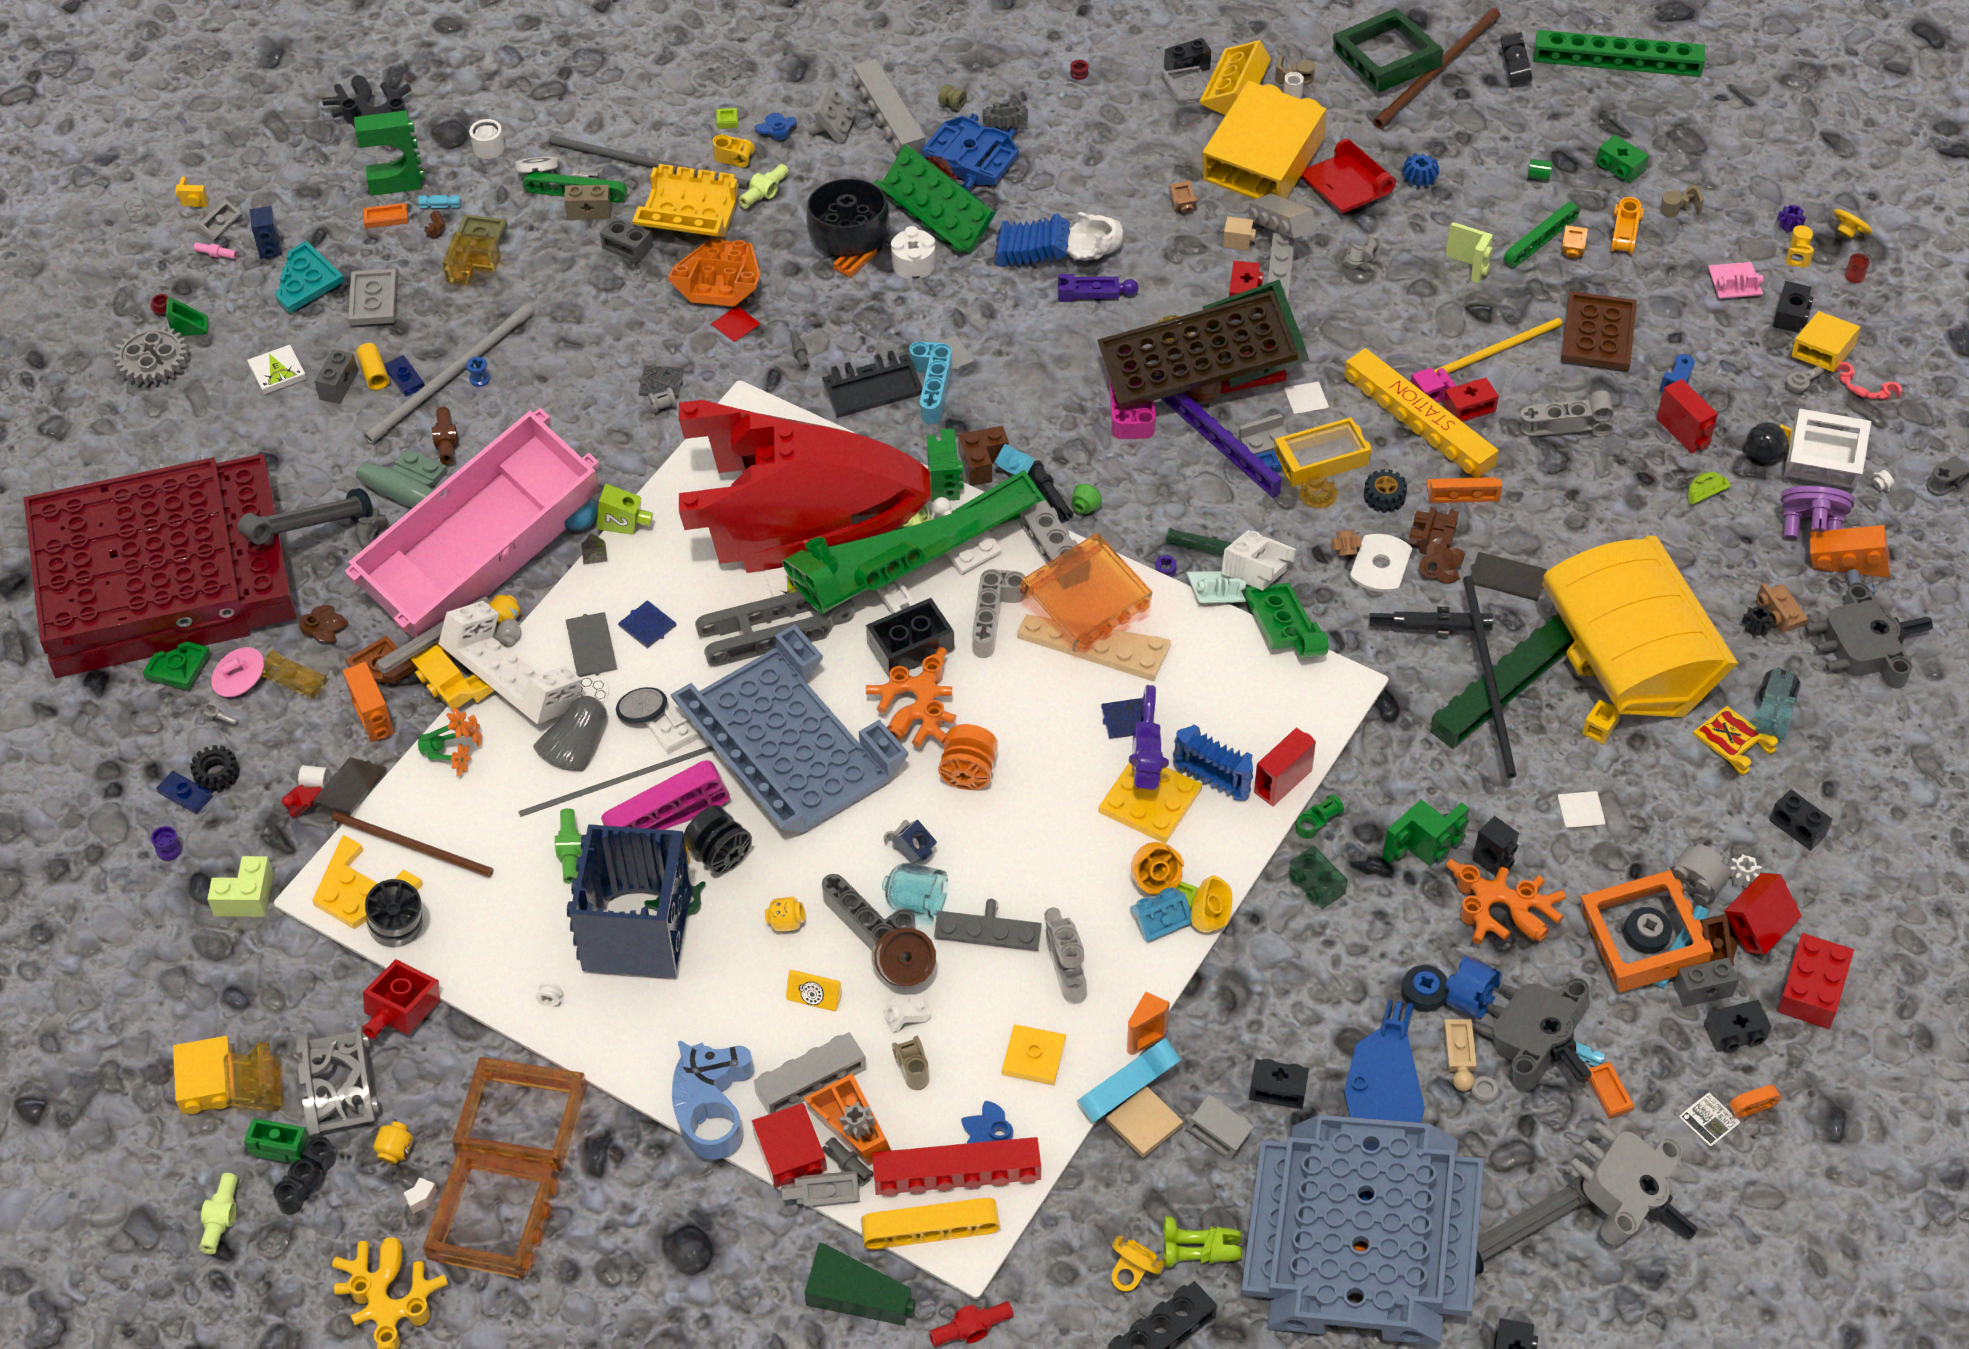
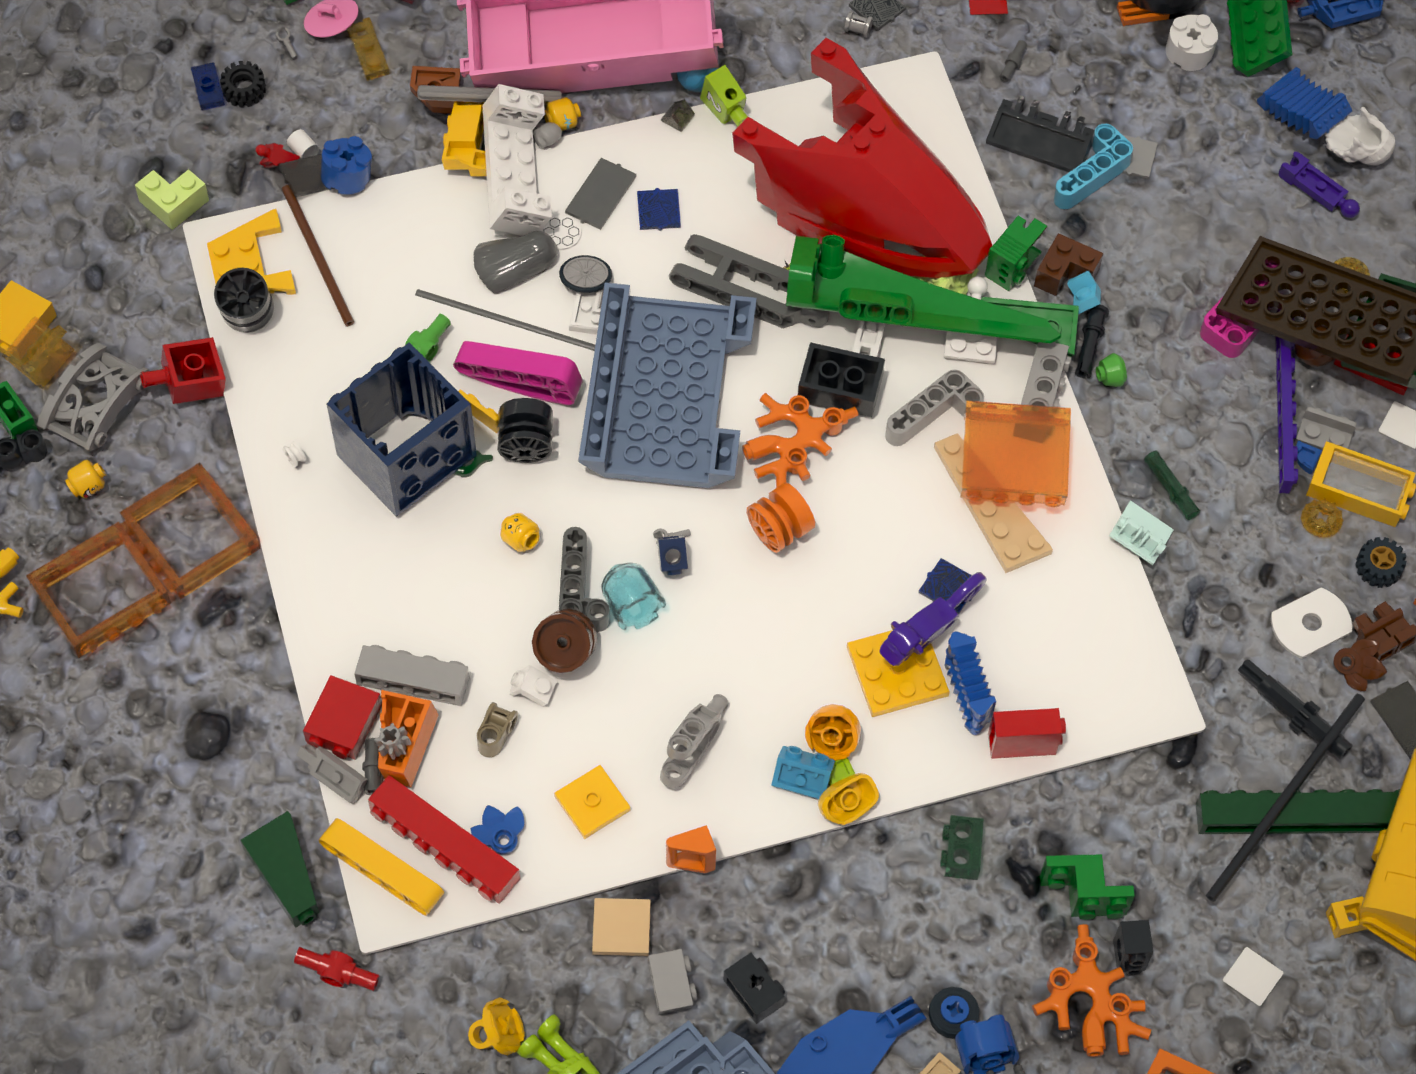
camera: 40 degrees right, 10 degrees up
dark purple wheel [151,826,182,861] -> none
reddish brown plate [299,605,348,643] -> none
orange window [342,662,394,742] -> none
white piece [404,1178,437,1214] -> none
plant [418,707,483,776] -> none
medium blue animal [672,1041,754,1160] -> none
yellow slope [786,970,842,1011] -> none
dark grey plate [934,898,1042,949] -> none
medium azure beam [1077,1038,1182,1123] -> none
dark purple bush [1155,555,1177,577] -> none
white piece [1221,530,1296,591] -> none
green hinge [1243,583,1329,658] -> none
green connector [1295,794,1344,839] -> none
medium nougat gear [1331,530,1362,556] -> none
none -> blue brick [321,136,372,194]

